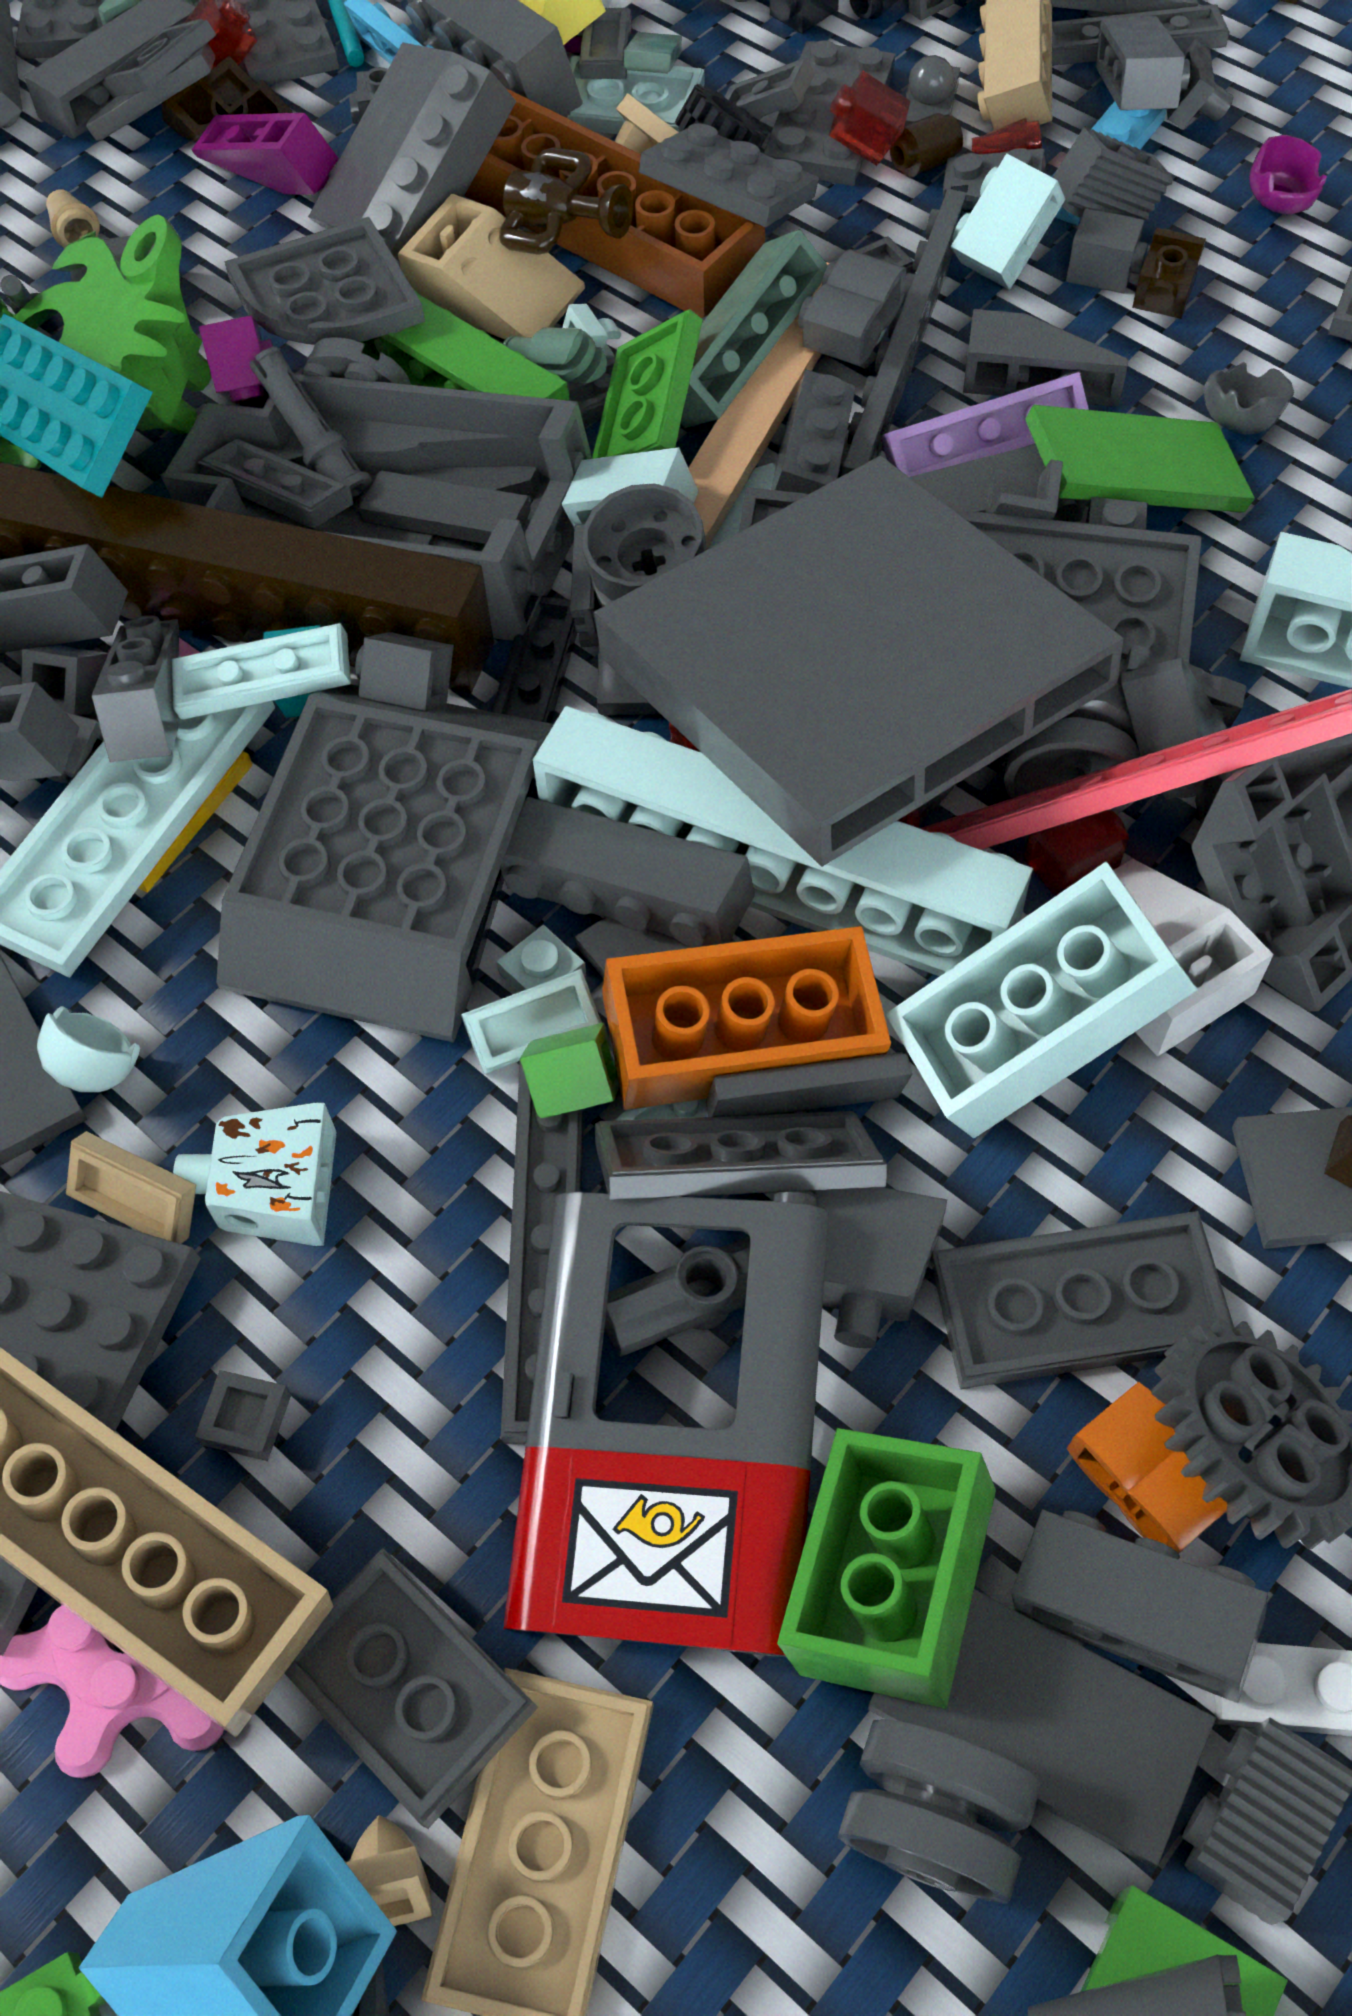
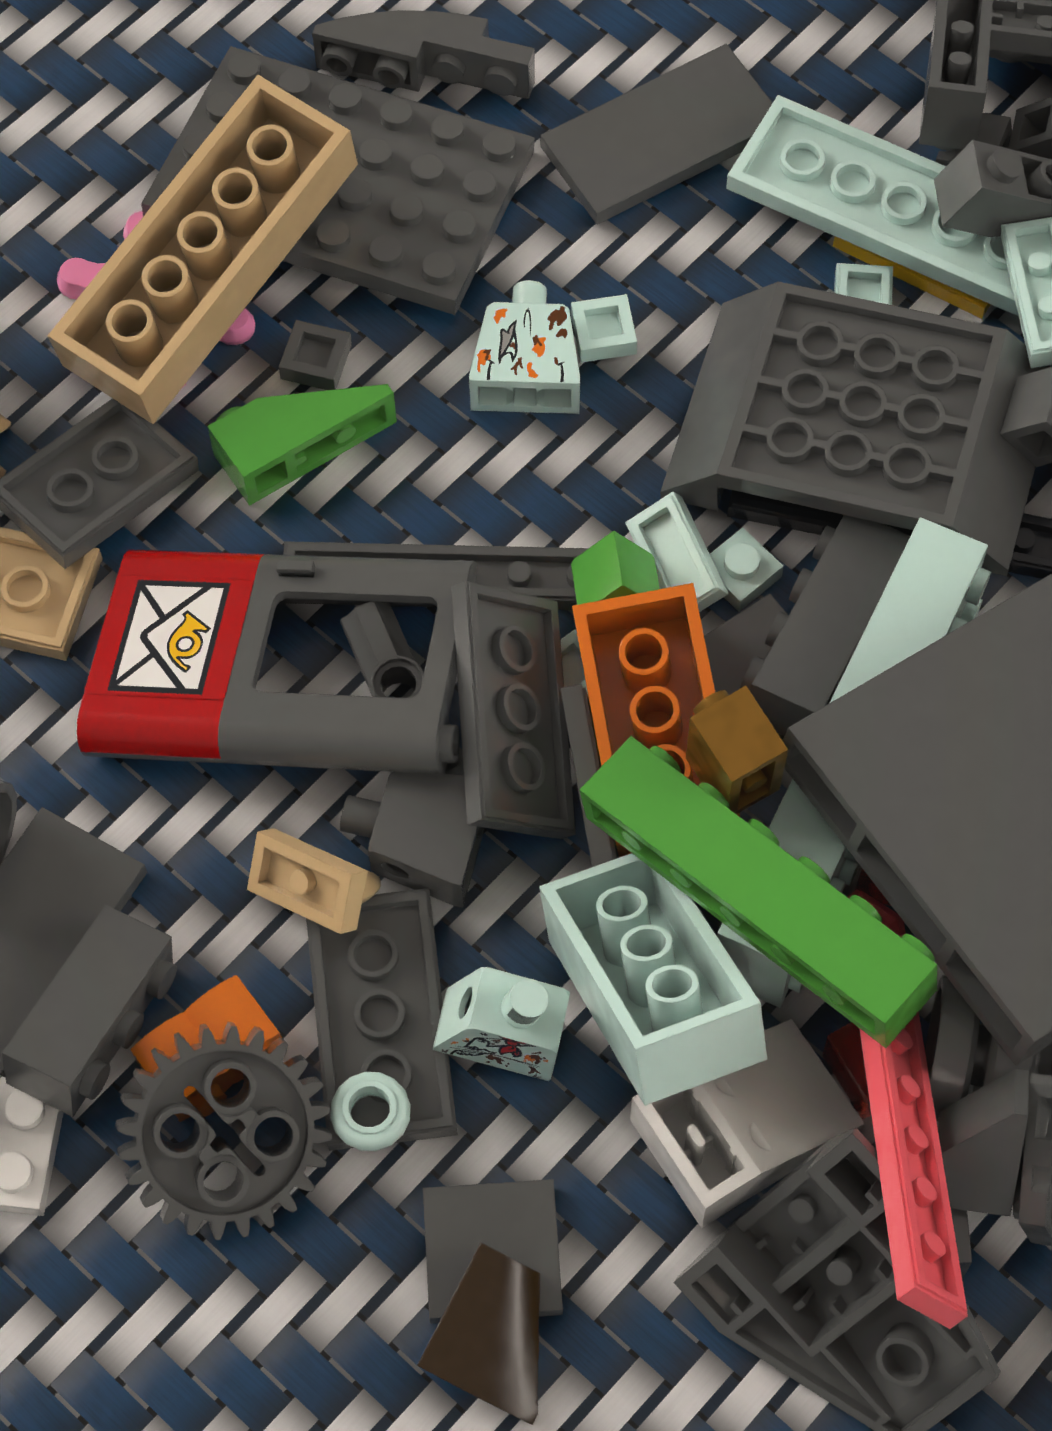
camera: 90 degrees right, 5 degrees up
light aqua hair [37,1006,140,1092] -> none
tan tile [66,1131,196,1244] -> none
bright green brick [777,1428,996,1709] -> none
none -> bright green slope [207,384,397,506]
none -> tan tile [247,828,381,934]
none -> light aqua piece [330,1072,411,1151]
none -> light aqua torso [432,967,570,1081]
none -> light aqua plate [571,294,637,363]
none -> bright green brick [579,736,937,1048]
none -> pearl gold brick [686,686,788,814]
none -> light aqua tile [834,263,893,305]

